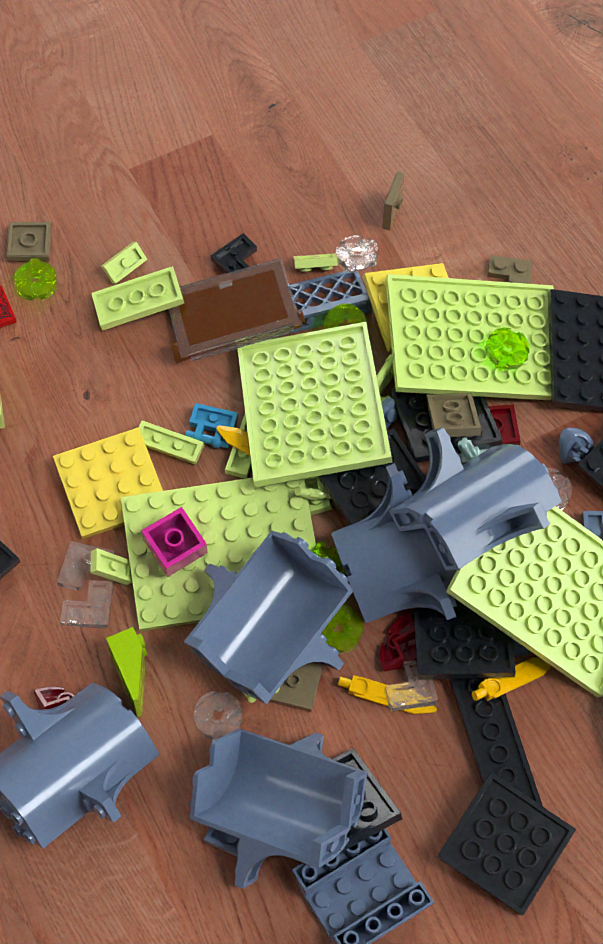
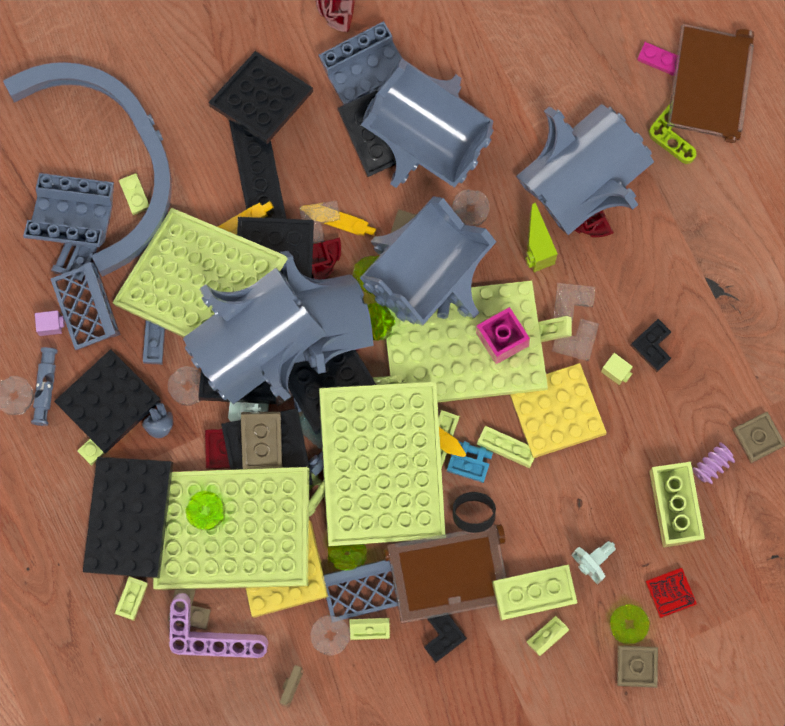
camera: 175 degrees left, 15 degrees up
none -> yellowish green plate [115,577,148,621]
none -> lavender beam [170,593,268,658]
none -> black tyre [453,492,496,533]
none -> light aqua piece [571,541,616,585]
none -> yellowish green brick [601,353,633,385]

